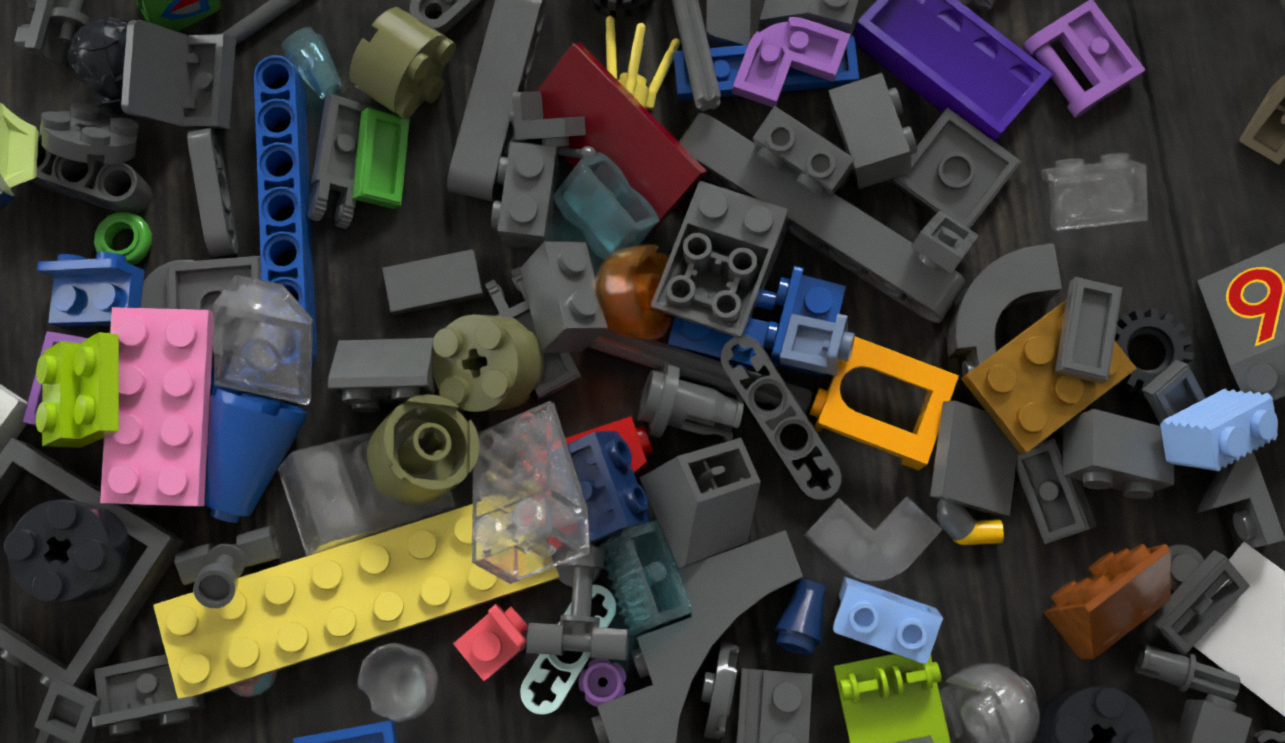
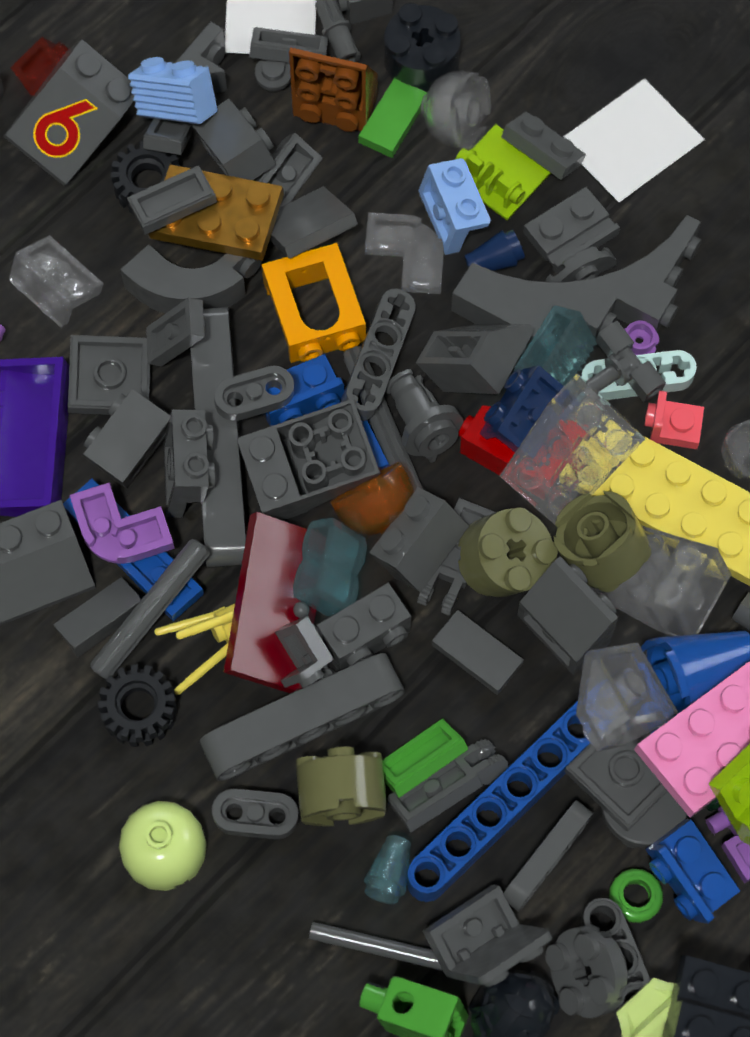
camera: 130 degrees left, 10 degrees down
sand blue bracket [780,314,855,376] -> none
arm [936,500,1004,545] -> none
none -> dark grey plate [214,366,294,421]
none -> bright green tile [359,78,428,158]

